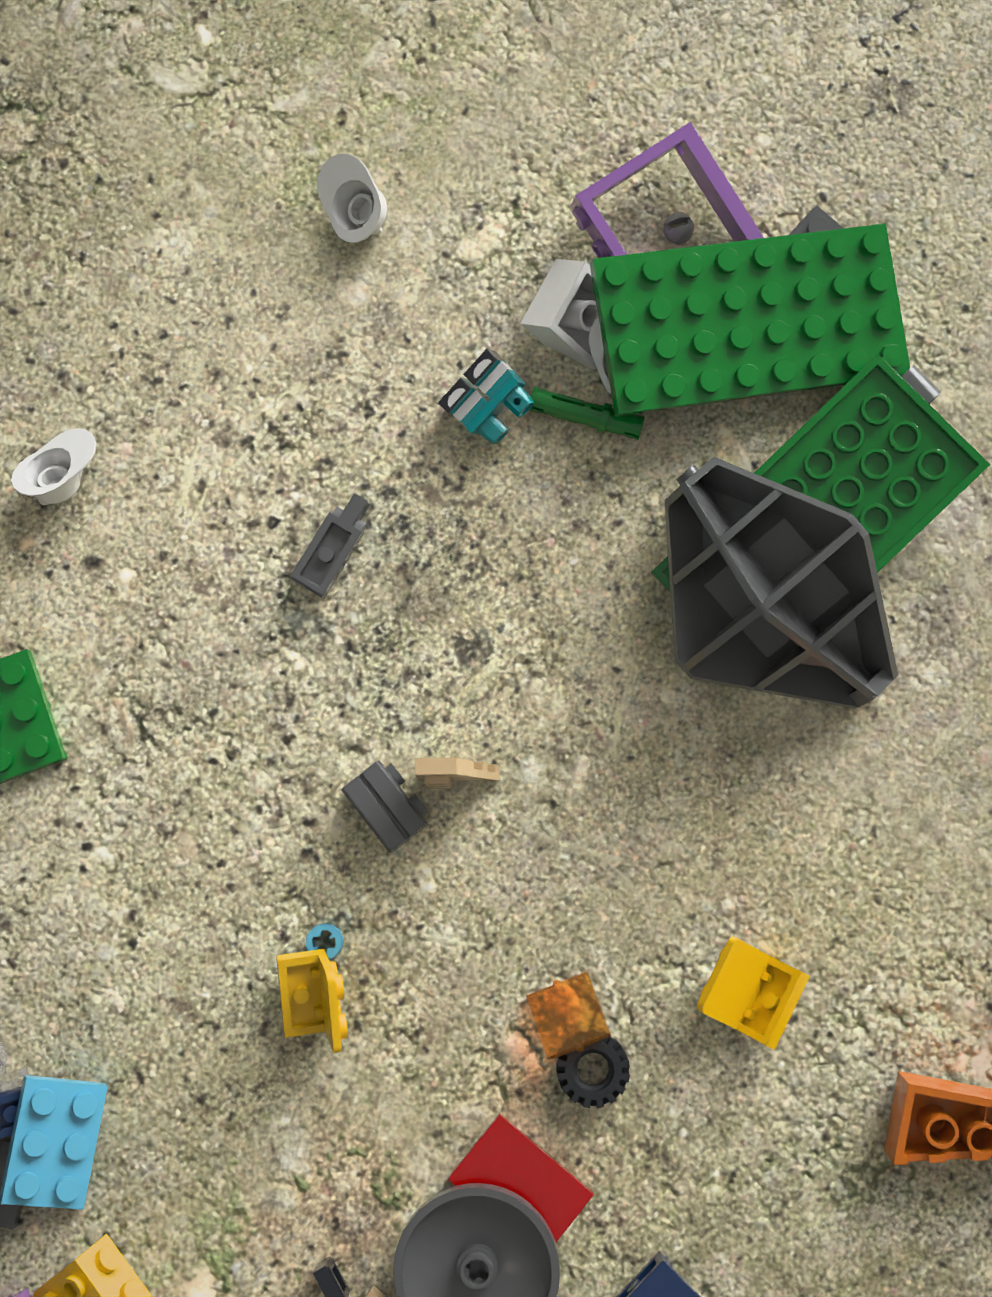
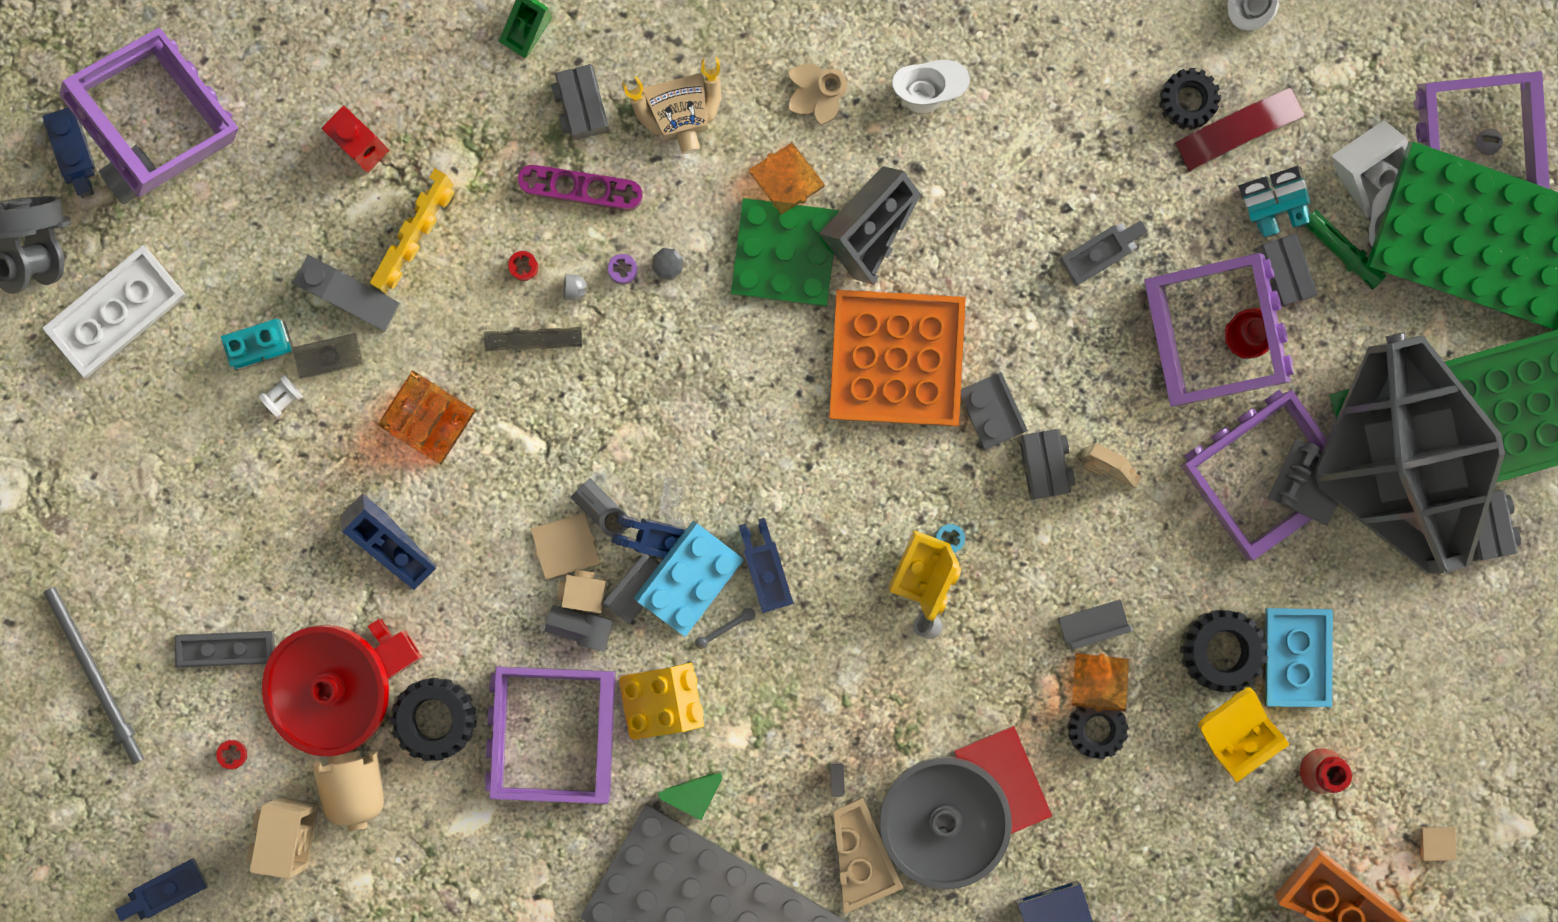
camera: 20 degrees right, 5 degrees up
none -> dark grey hinge [695,608,755,649]
none -> dark blue hinge [739,518,794,613]
none -> dark grey wedge [819,166,921,285]
none -> orange plate [829,289,966,427]
none -> light grey hinge [914,612,943,639]
none -> dark grey plate [961,372,1028,450]
none -> dark grey panel [1057,599,1133,650]
none -> medium lavender window [1144,253,1294,407]
none -> black tyre [1159,68,1221,130]
none -> dark red slope [1175,88,1305,172]
none -> medium lavender window [1180,389,1327,561]
none -> black tyre [1180,610,1268,693]
none -> red hair [1224,308,1270,359]
none -> dark grey brick [1256,233,1318,308]
none -> medium azure plate [1265,608,1333,707]
none -> dark grey hinge [1268,439,1337,526]
none -> red plant [1300,748,1353,794]
none -> dark grey brick [1473,489,1521,561]

